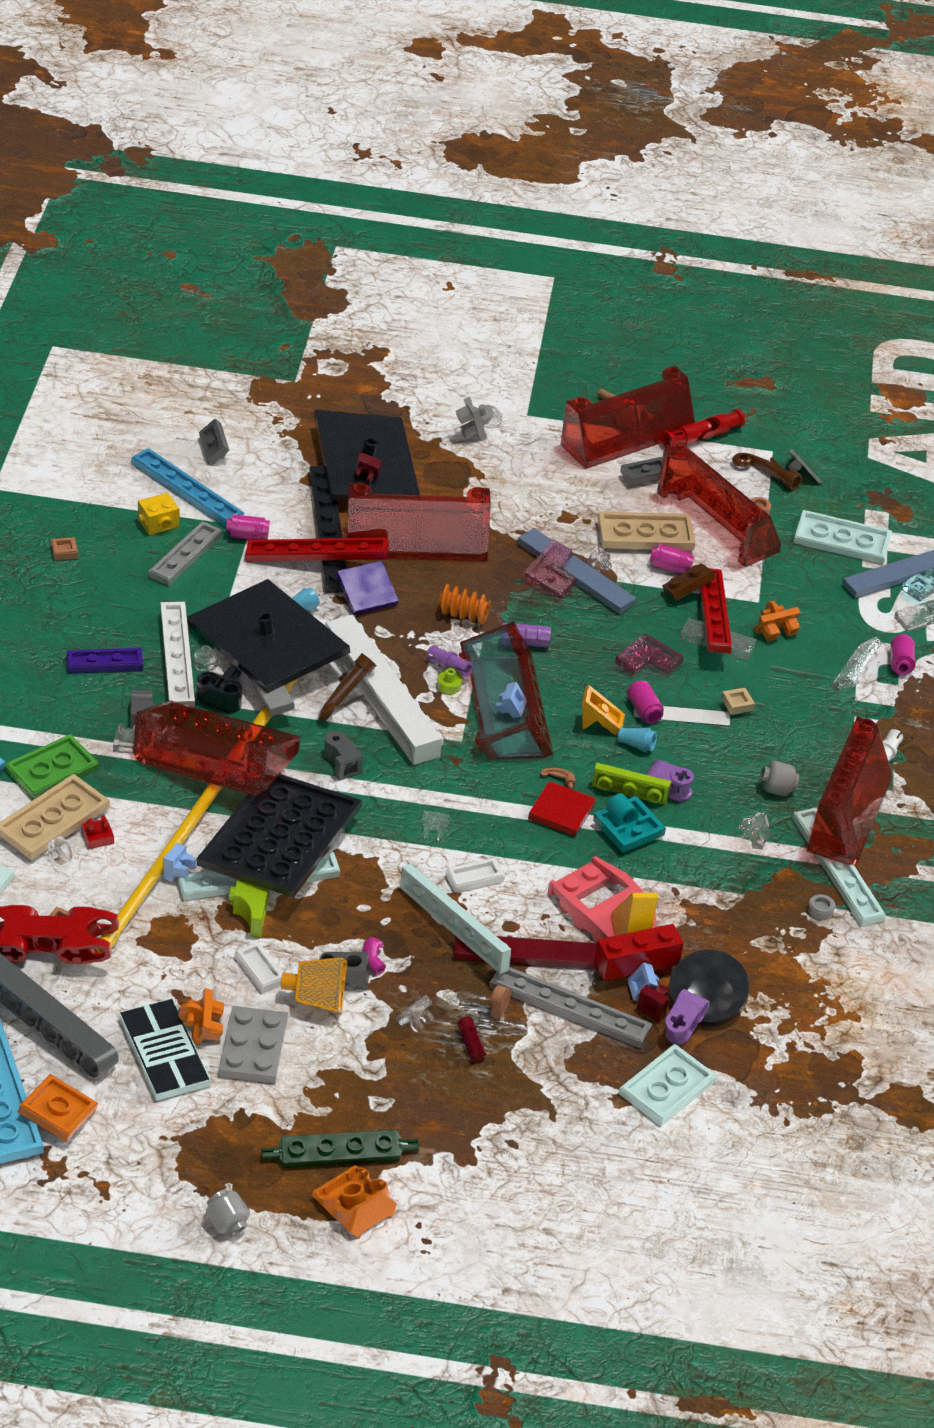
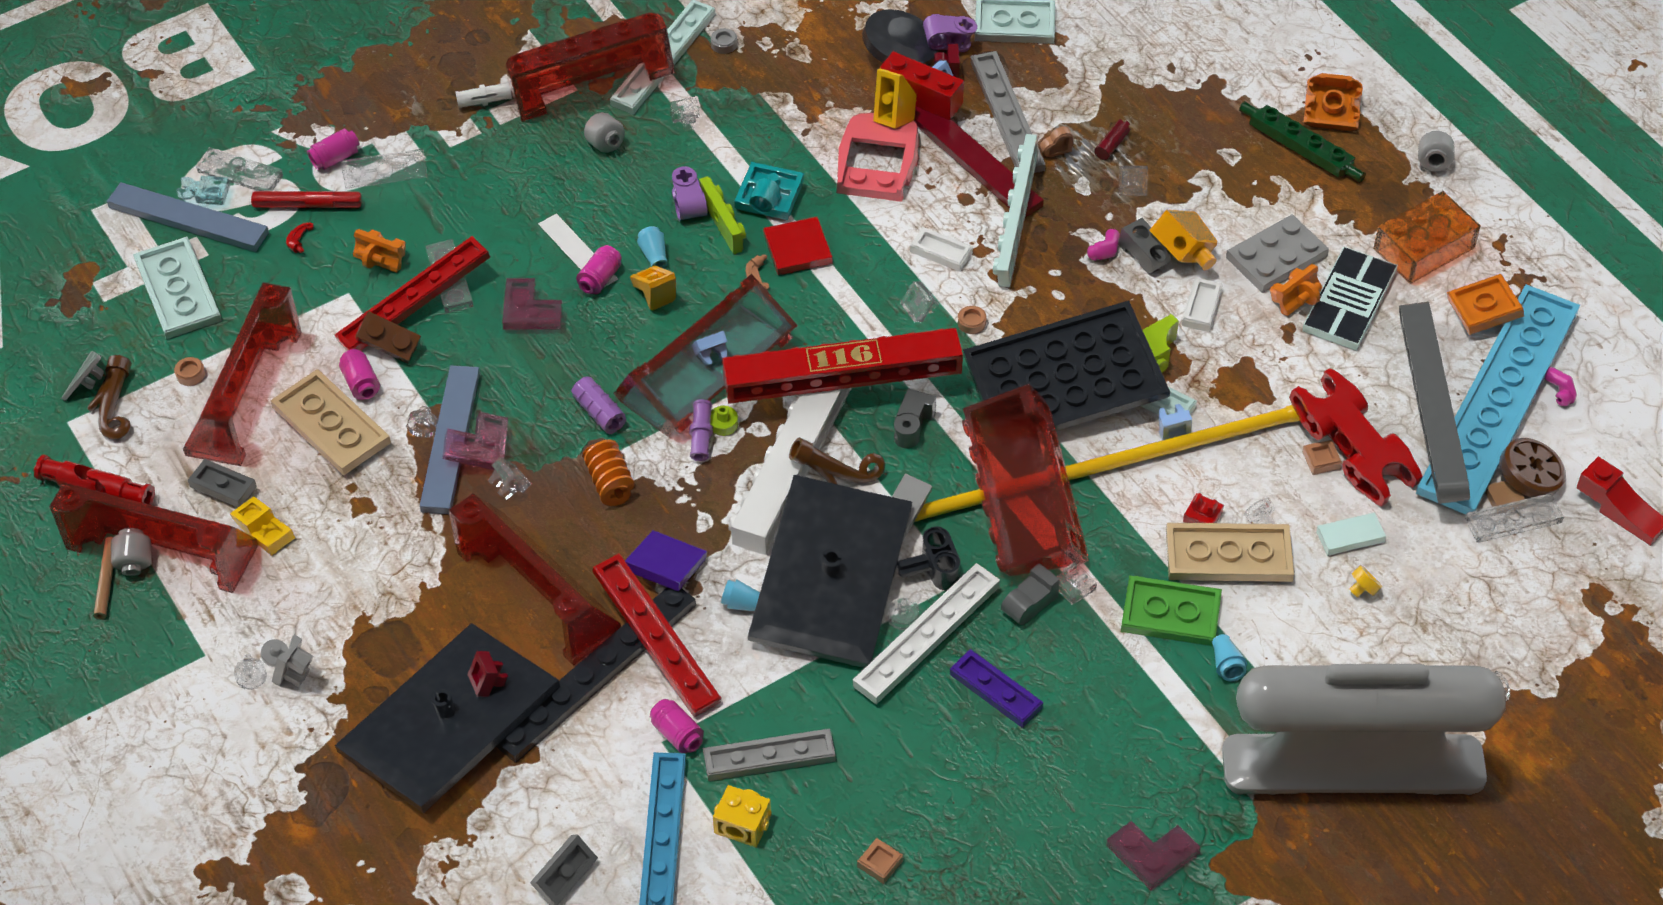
camera: 125 degrees left, 10 degrees up
tan plate [721,688,755,715] -> none
none -> yellow slope [230,496,295,556]
none -> red axle [251,191,362,208]
none -> red piece [286,222,314,253]
none -> clear tile [488,457,531,499]
none -> red brick [722,328,963,404]
none -> nougat tile [957,306,987,334]
none -> clear orange brick [1373,191,1481,284]

